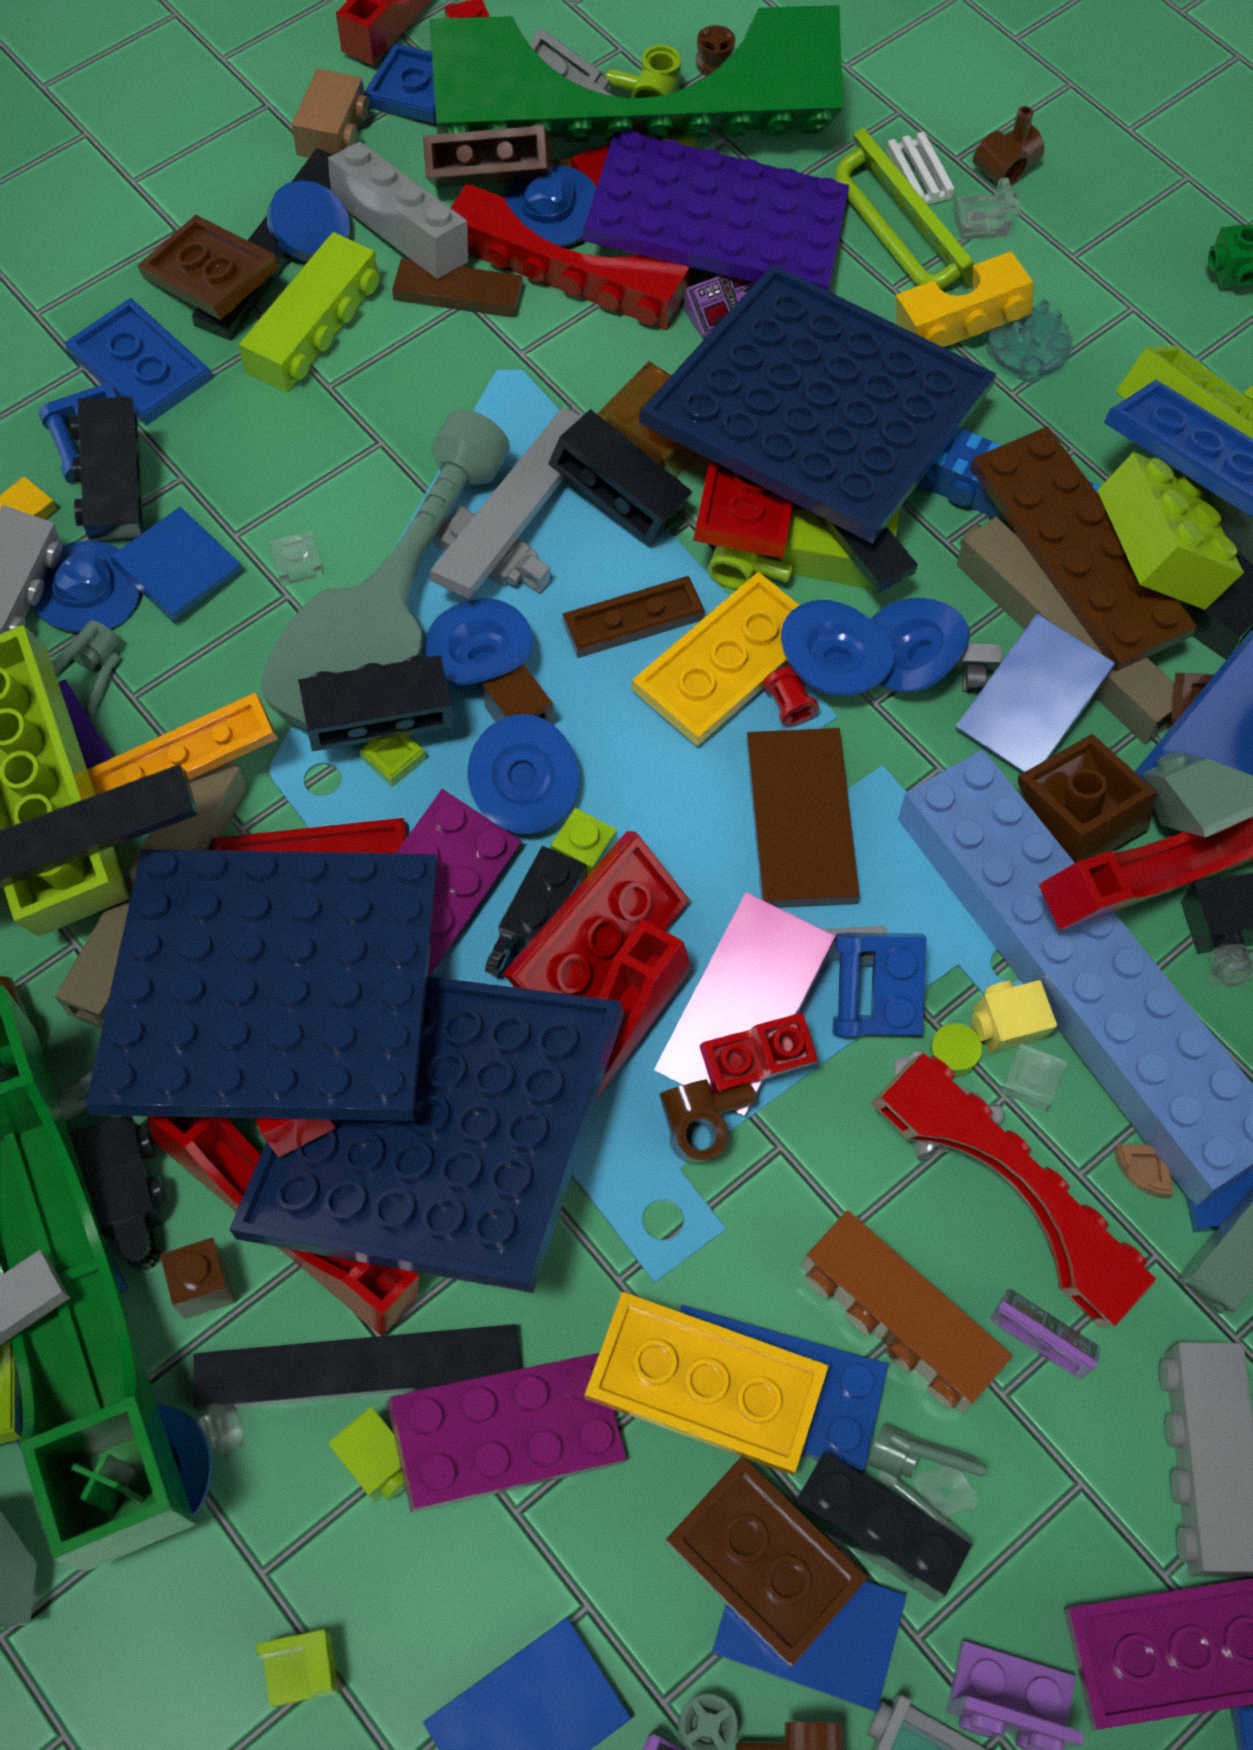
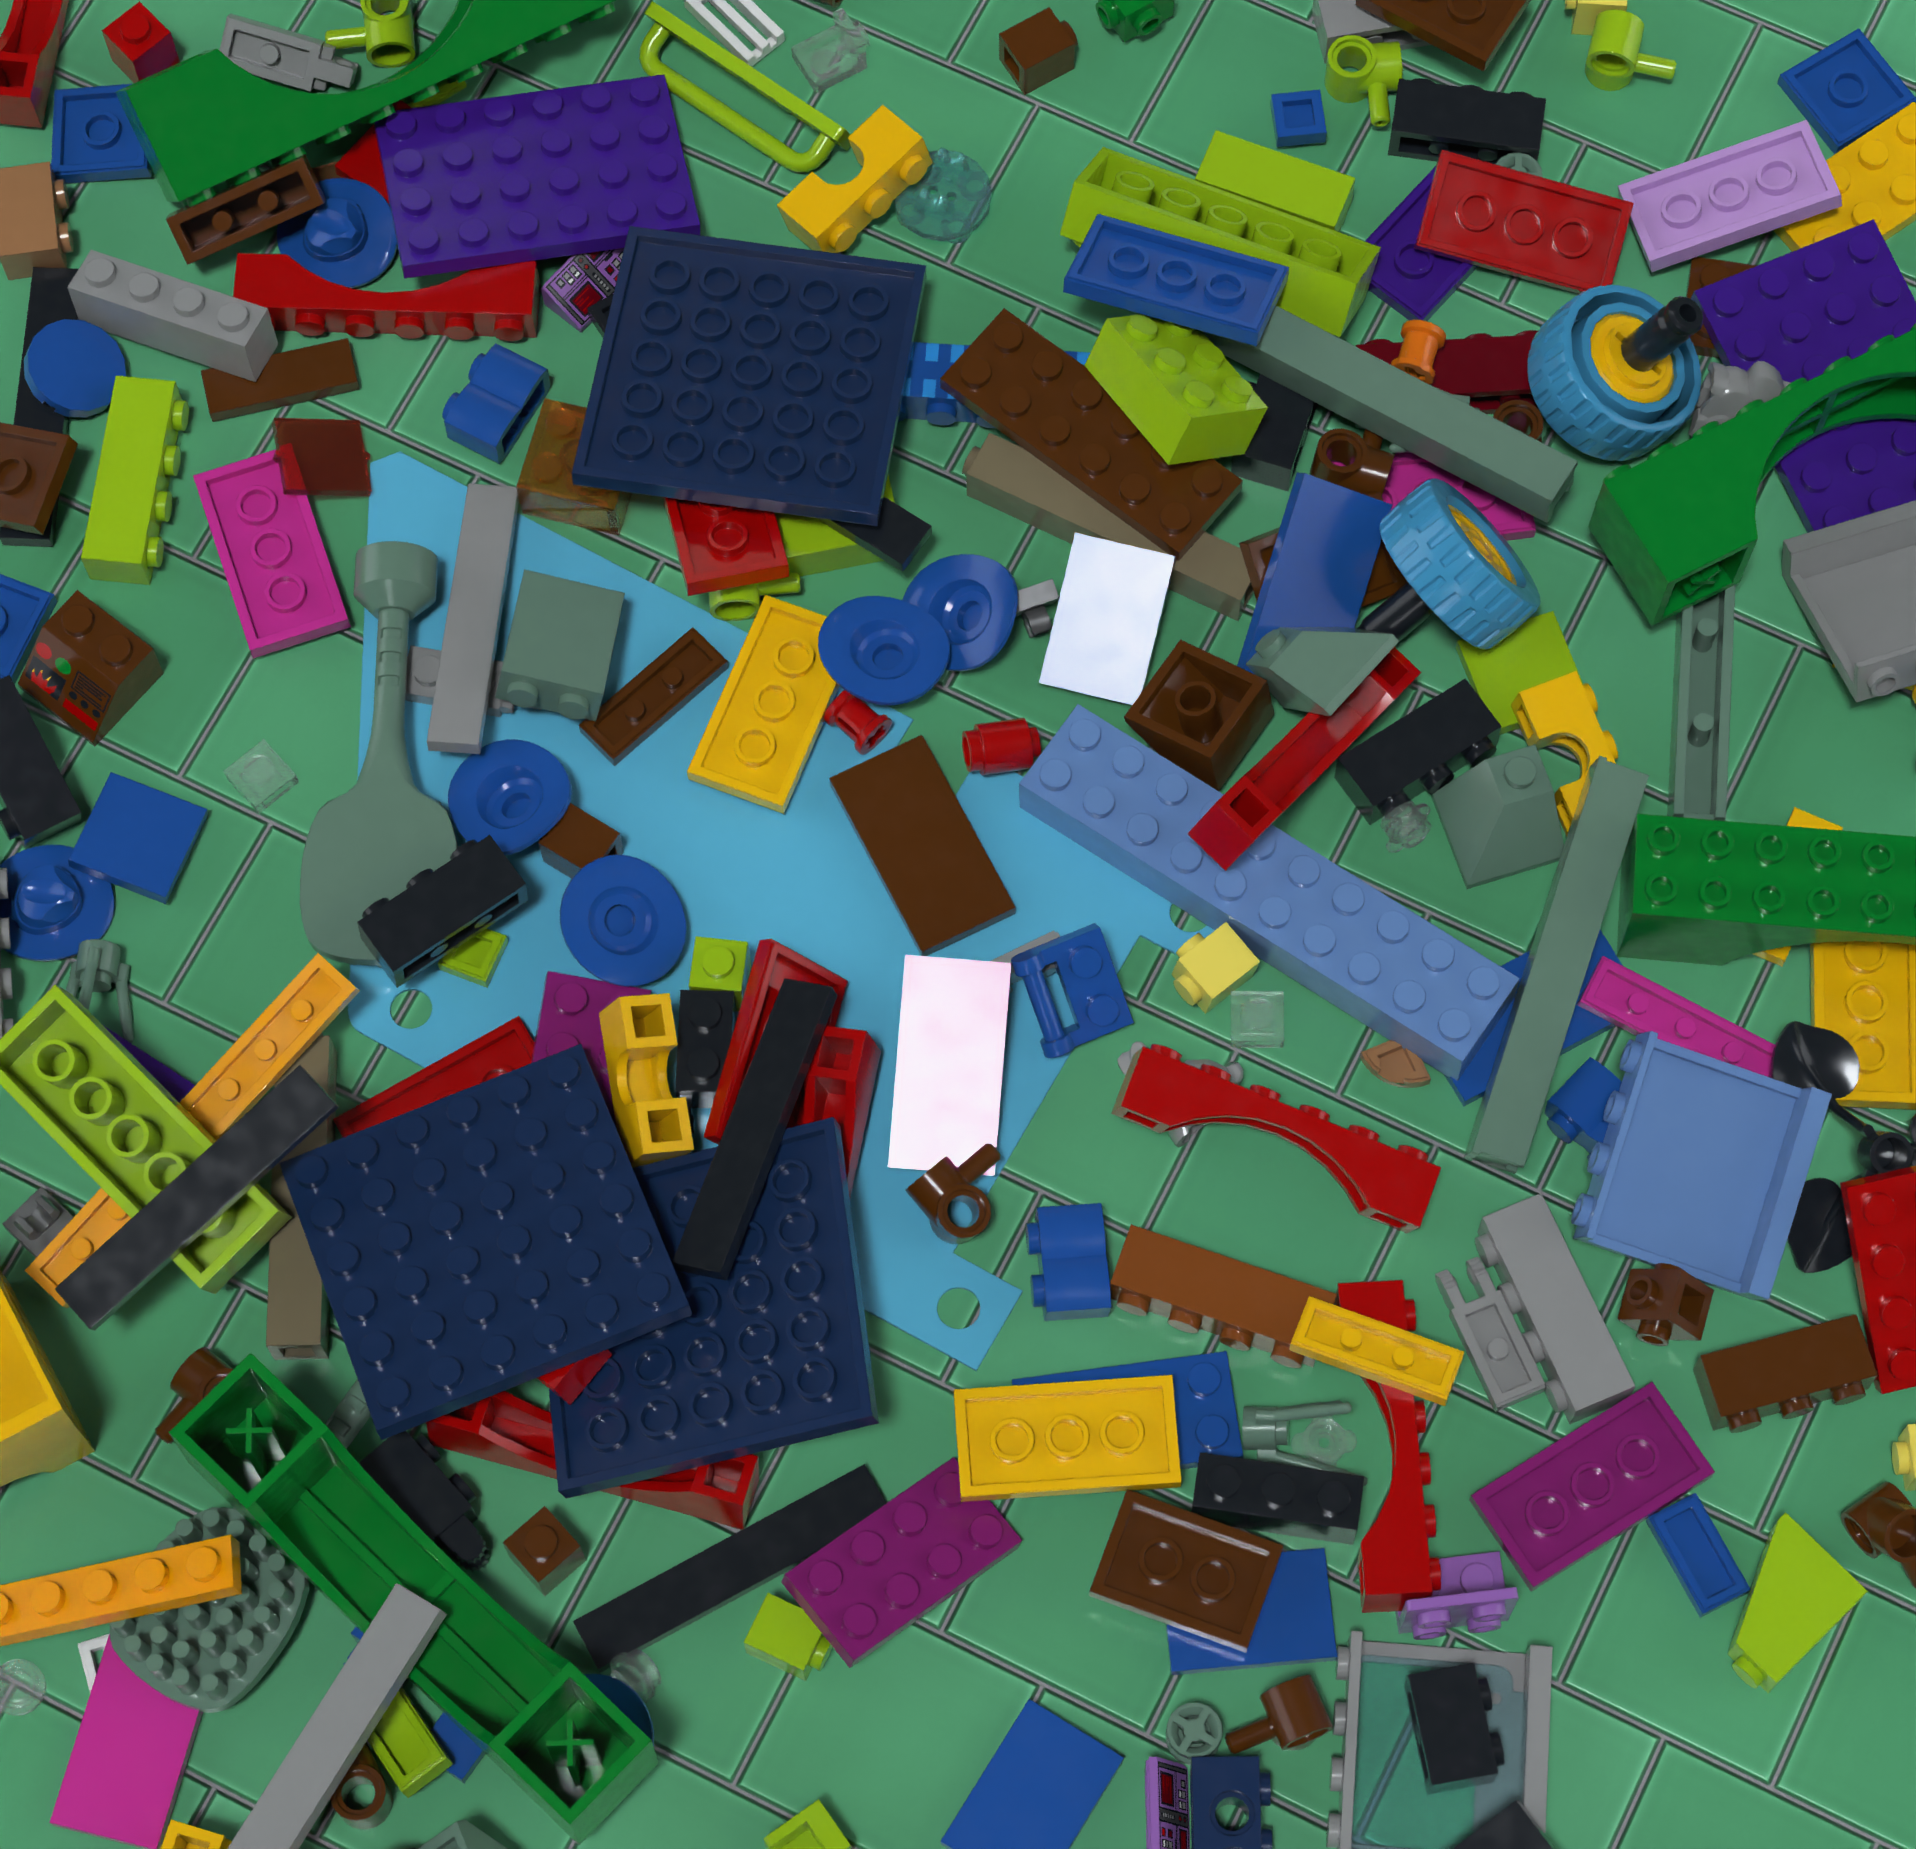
camera: 20 degrees left, 5 degrees up
black brick [548,409,693,546] -> none
red slope [699,1012,818,1094] -> none
lime tile [929,1023,982,1076] -> none
medium lavender slope [989,1289,1100,1379] -> none
none -> reddish brown slope [18,590,164,747]
none -> dark pink plate [193,445,351,659]
none -> clear red piece [272,418,372,496]
none -> blue brick [442,343,551,464]
none -> sand green brick [495,569,625,721]
none -> yellow arch [599,993,694,1168]
none -> black tile [672,978,838,1281]
none -> red brick [962,718,1041,776]
none -> reddish brown brick [999,7,1078,95]
none -> blue brick [1026,1203,1111,1321]
none -> yellow tile [1290,1296,1464,1406]
none -> red arch [1335,1280,1441,1613]
none -> light grey hinge [1435,1256,1546,1412]

